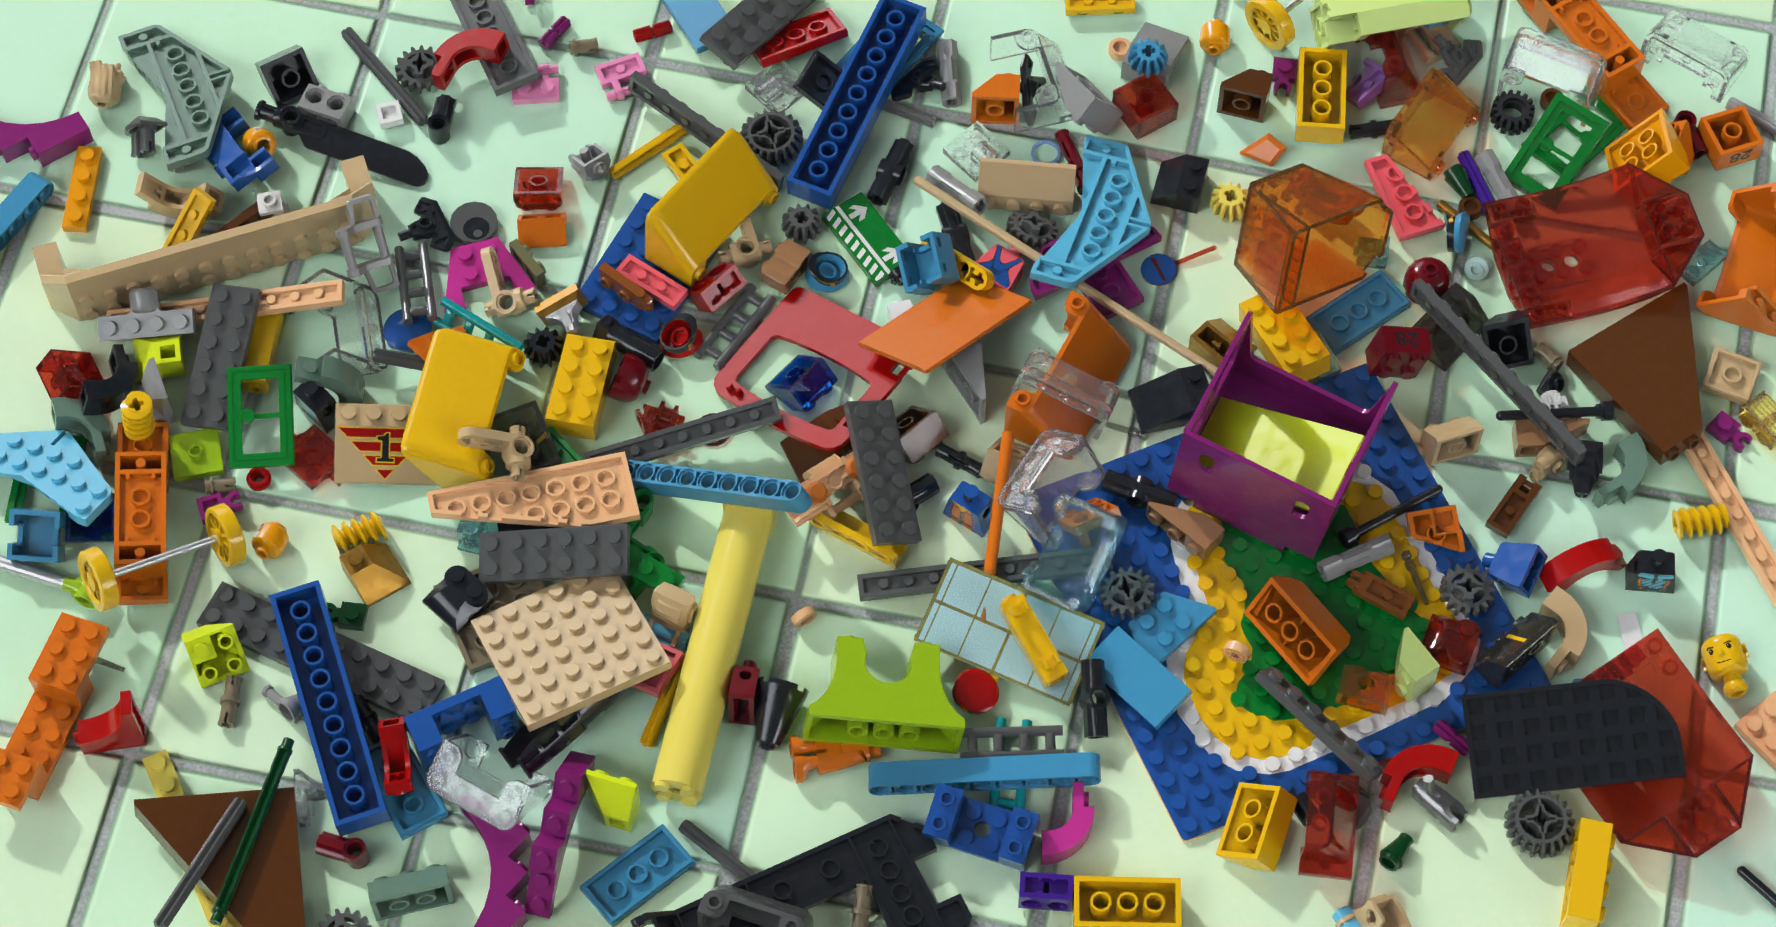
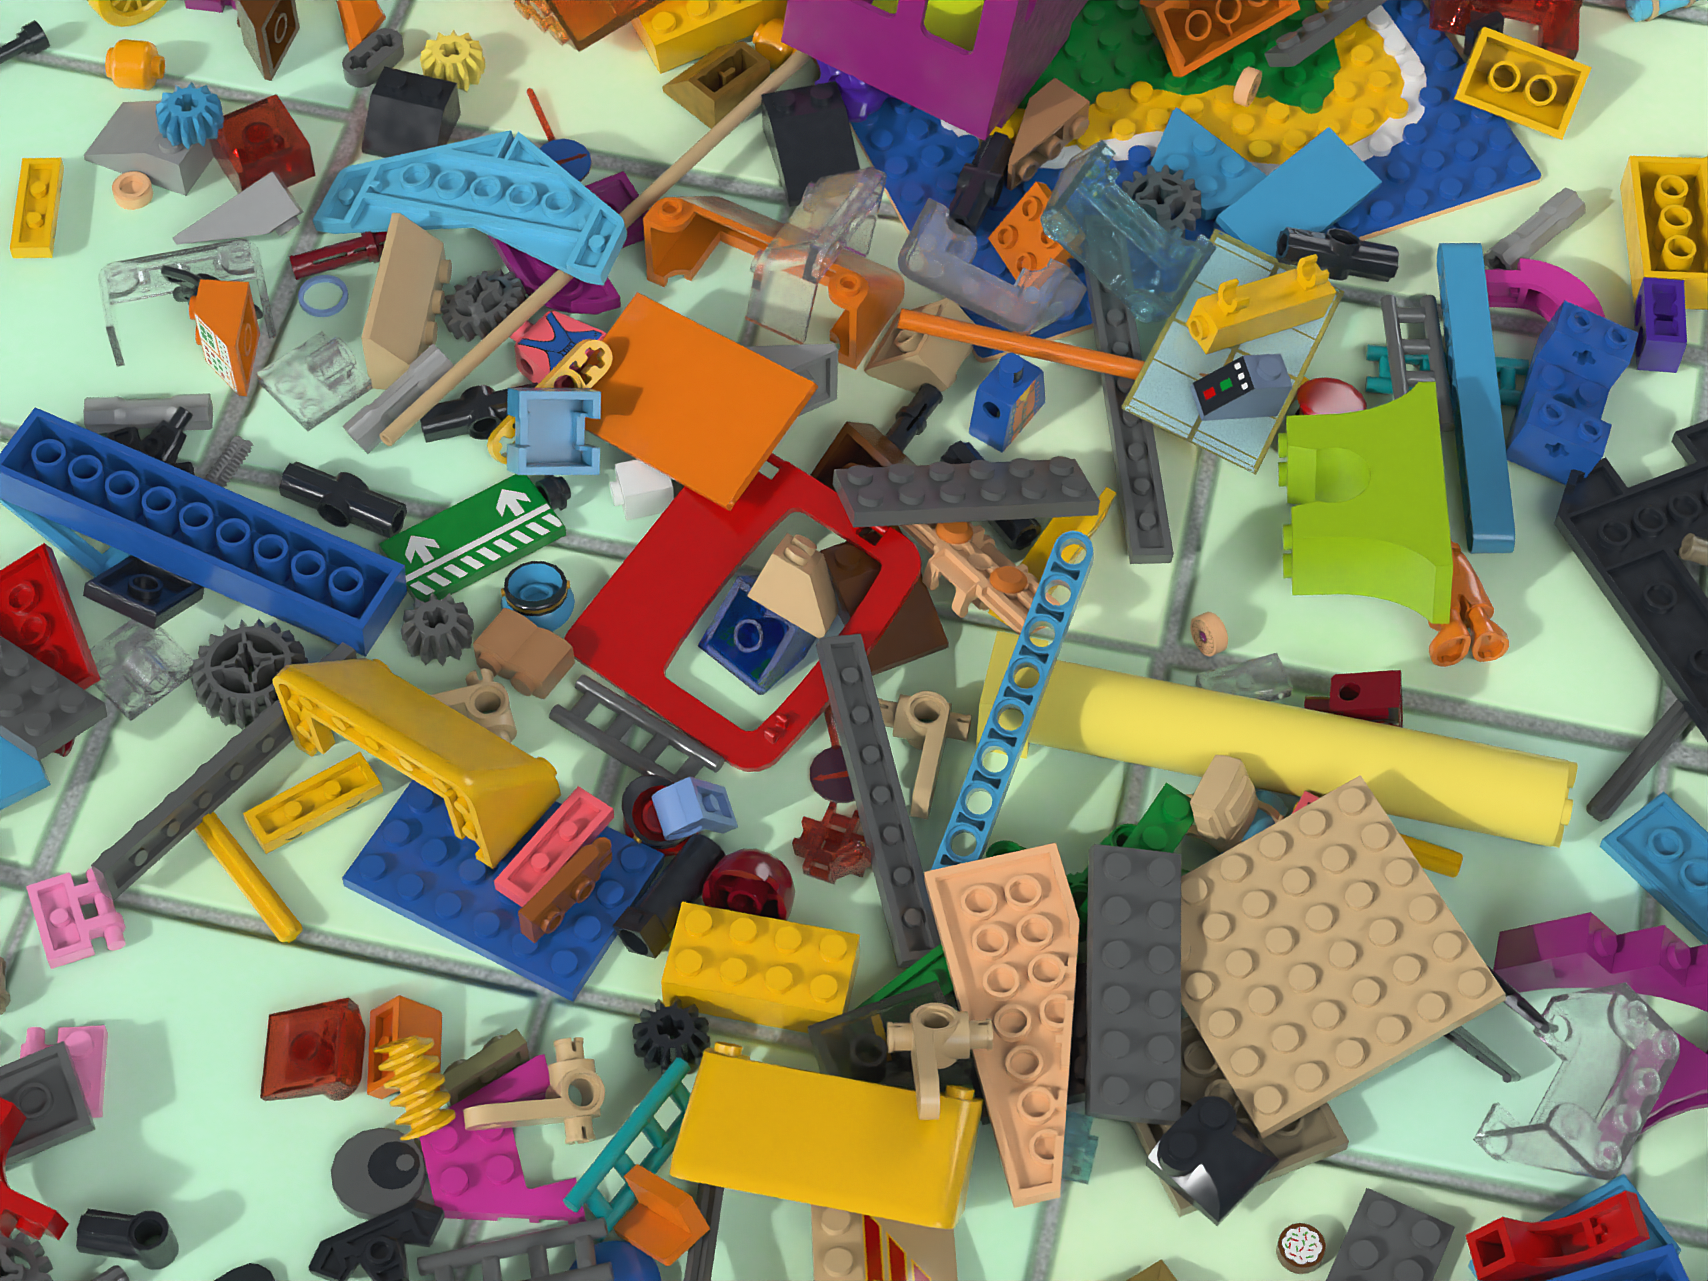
camera: 90 degrees left, 5 degrees down
blue plate [403,676,520,773] -> none
piece [534,283,589,336] -> none
light grey hand [568,143,611,181] -> none
neon yellow slope [586,769,640,832] -> none
red brick [688,262,747,313] -> none
black cone [755,676,809,751] -> none
none -> dark grey beam [342,28,404,88]
none -> yellow piece [373,1035,456,1140]
none -> medium blue plate [651,777,738,840]
none -> tan slope [748,533,839,639]
none -> tan piece [878,691,972,820]
none -> sand blue slope [1190,353,1293,421]
none -> clear plate [1195,653,1293,702]
none -> tile [1276,1223,1326,1274]
none -> light grey axle [1484,187,1586,270]

